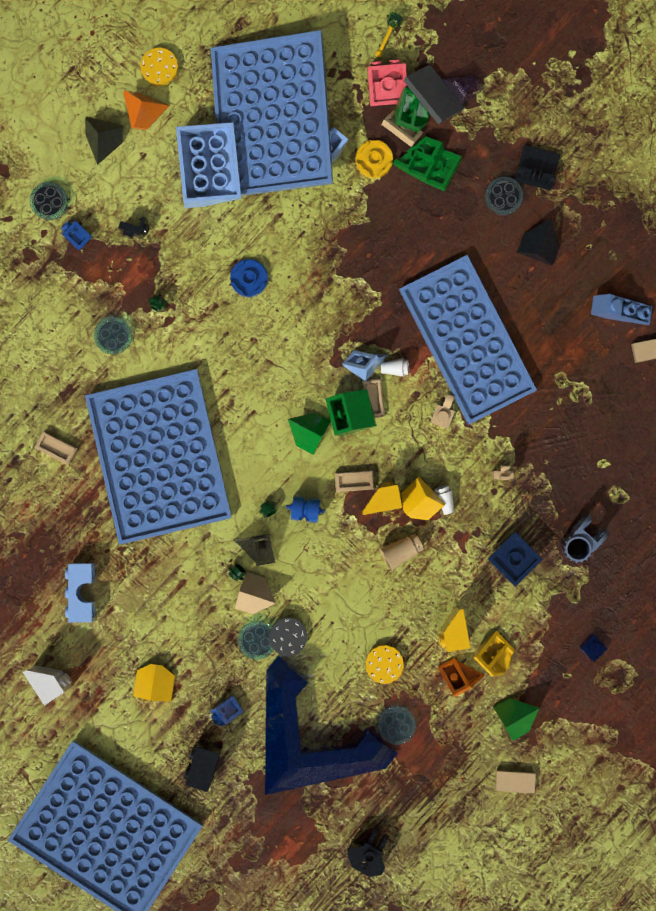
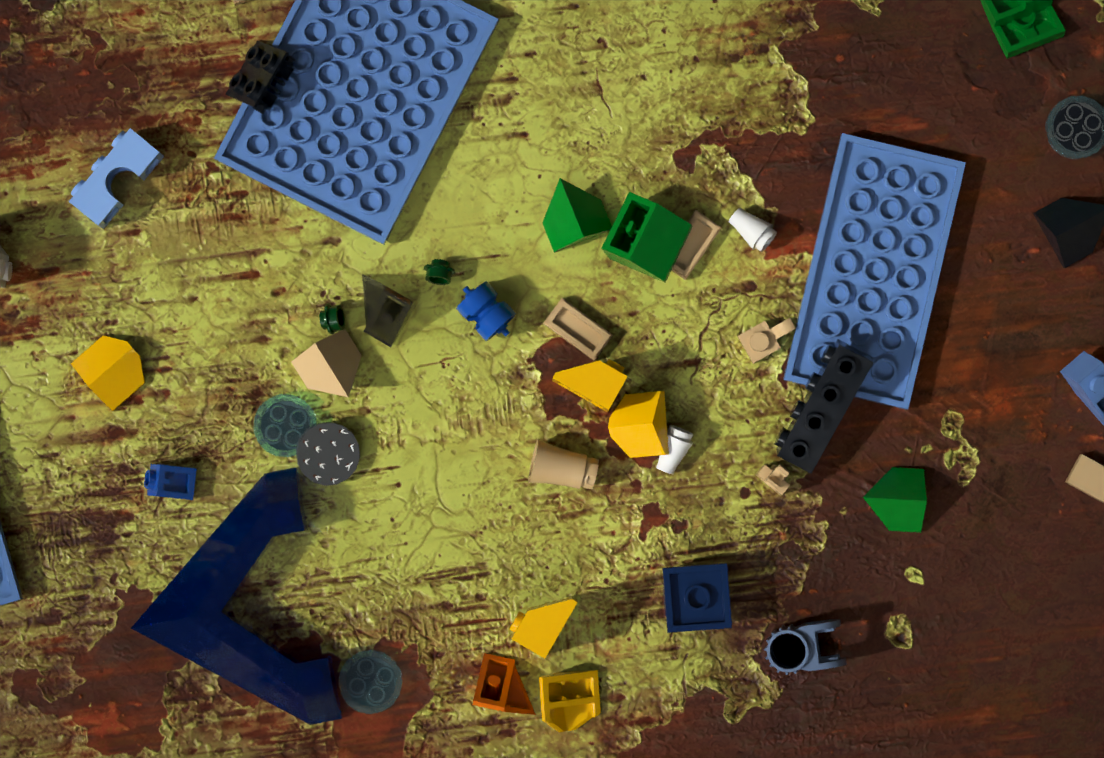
camera: 40 degrees right, 0 degrees up
black brick [184,740,223,792] -> none
light blue slope [342,350,388,382] -> none
yellow tile [365,645,404,684] -> none
none -> black hinge [225,40,296,115]
none -> black brick [774,339,874,473]
none -> green slope [863,467,927,533]

